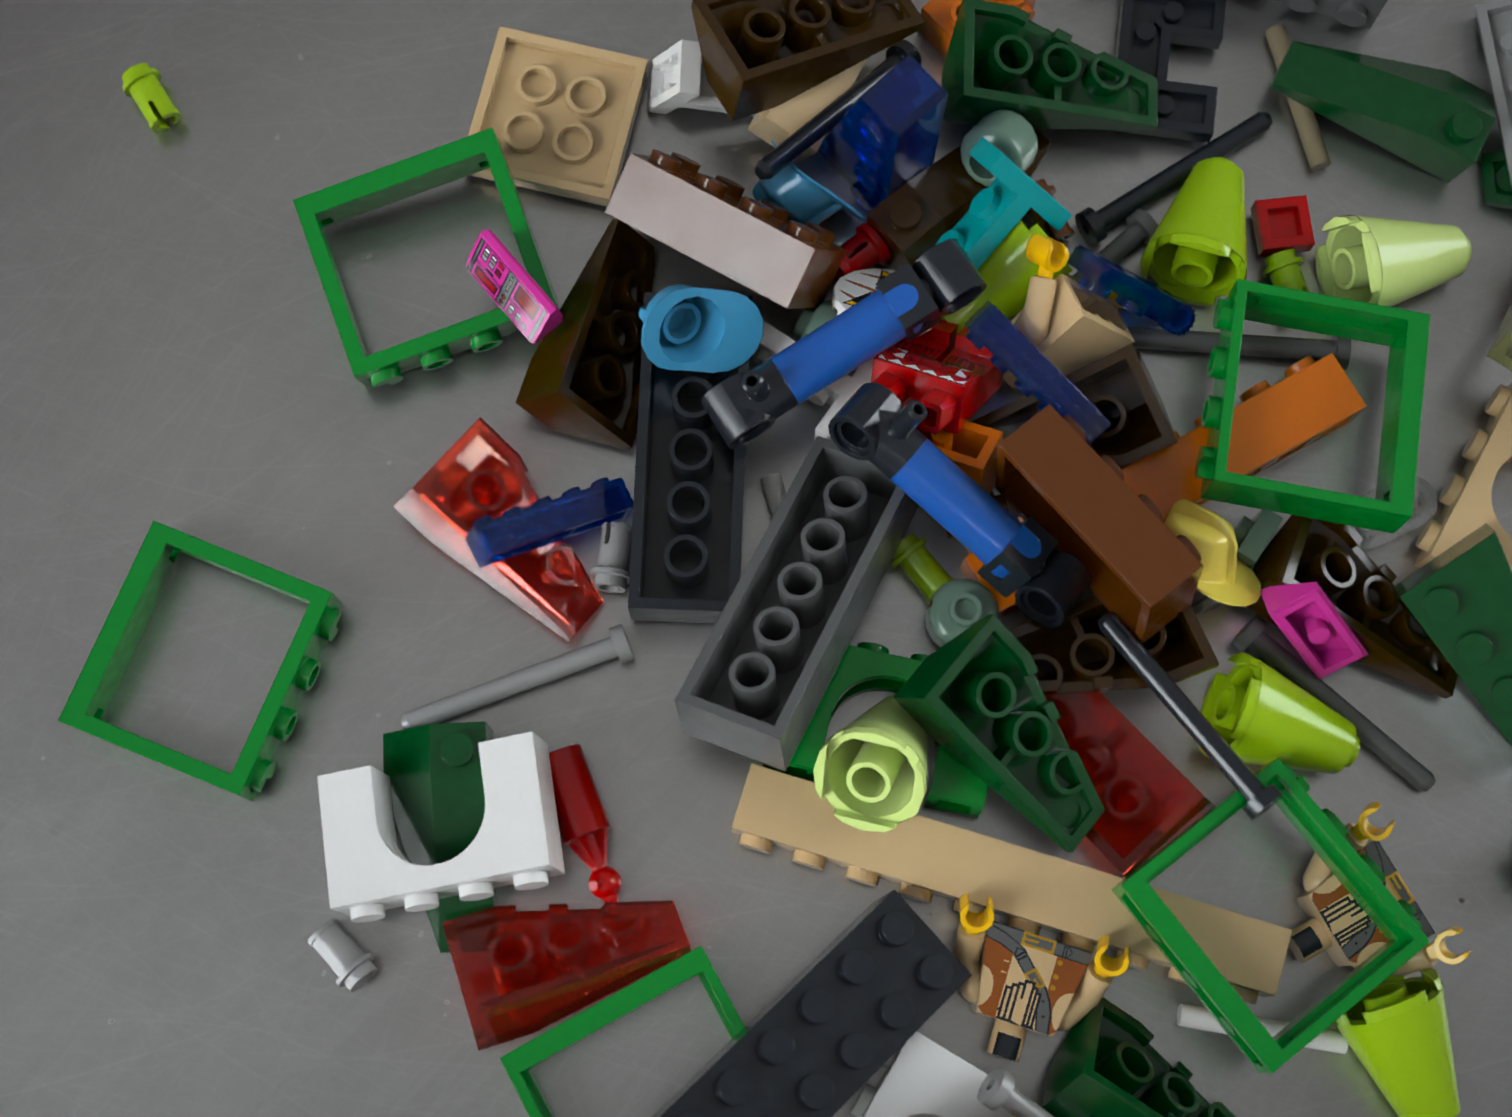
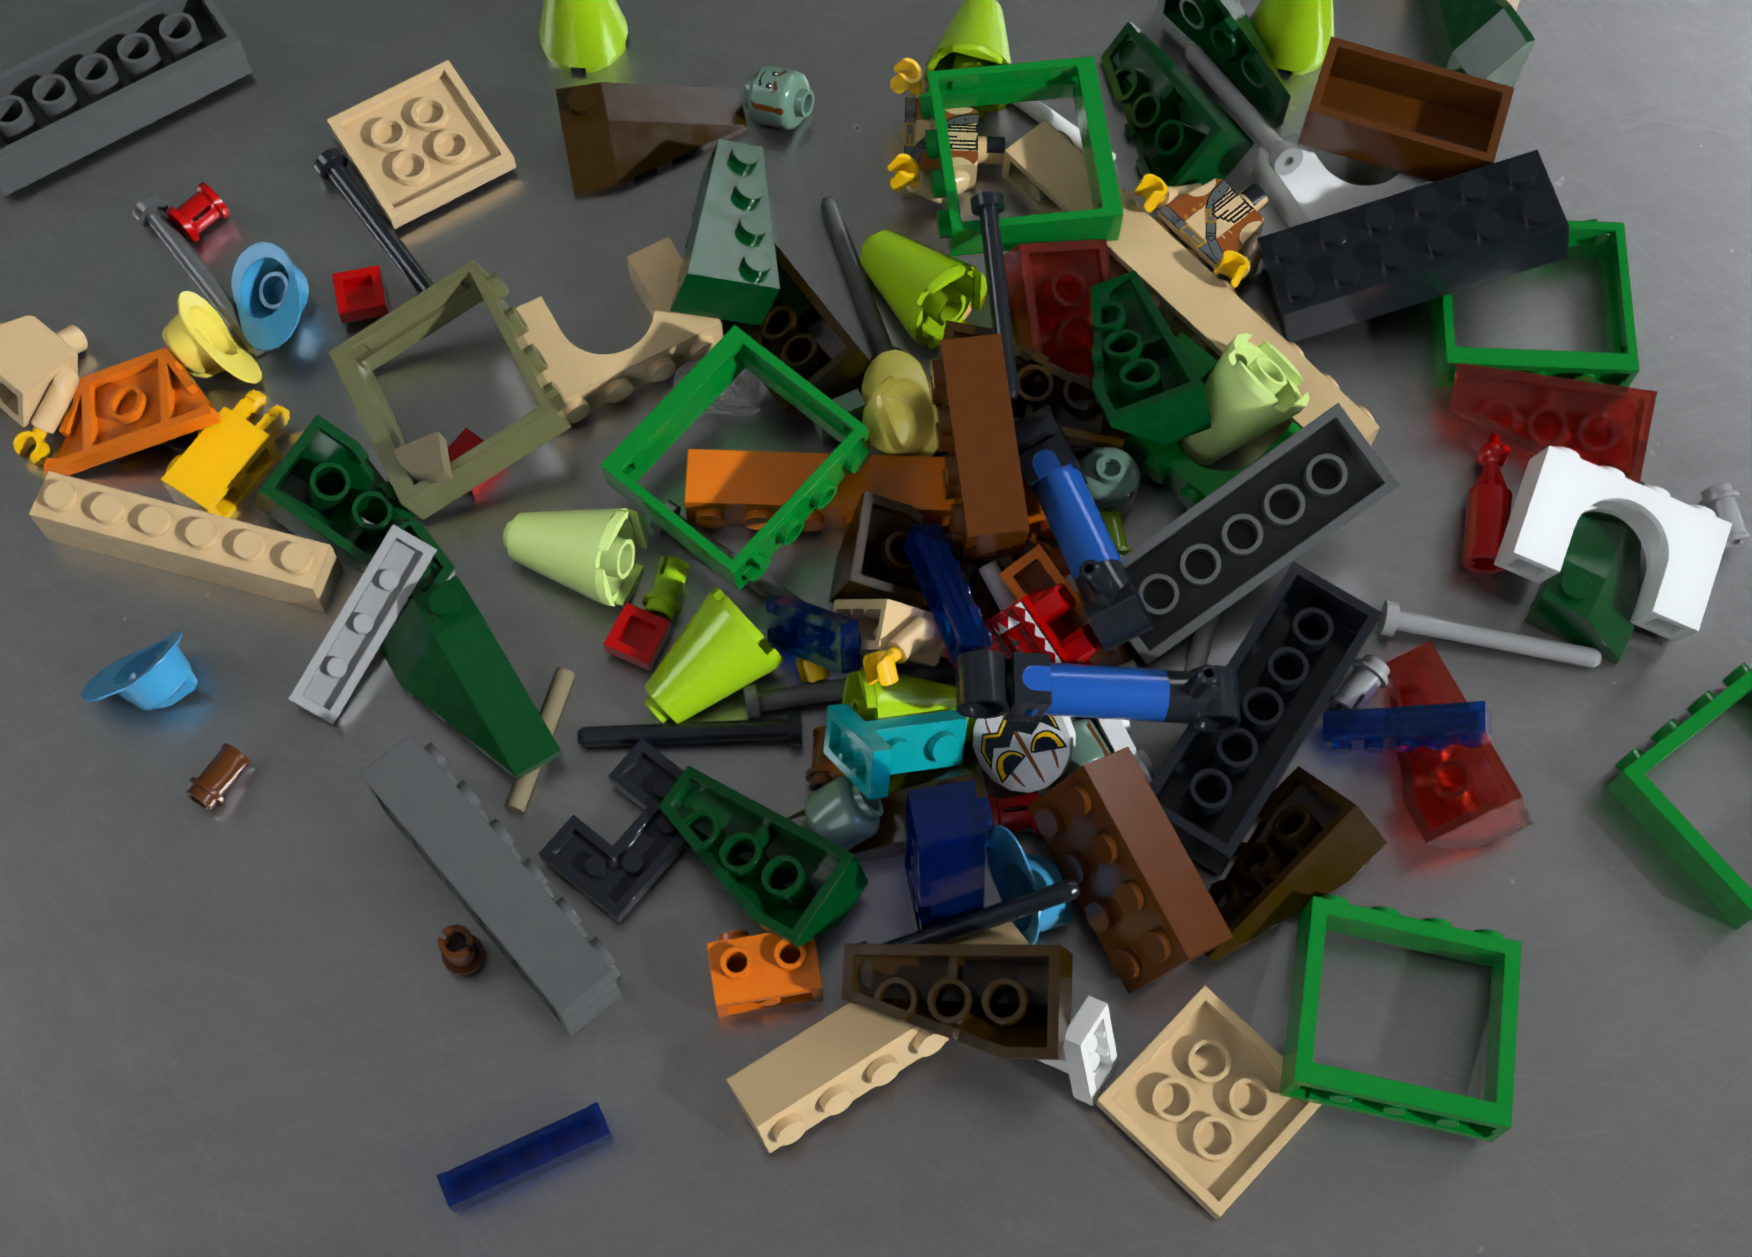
camera: 150 degrees left, 10 degrees down
slope [466,229,563,344] -> none
dark azure piece [639,284,763,373] -> none
dark pink slope [1260,582,1368,680] -> none

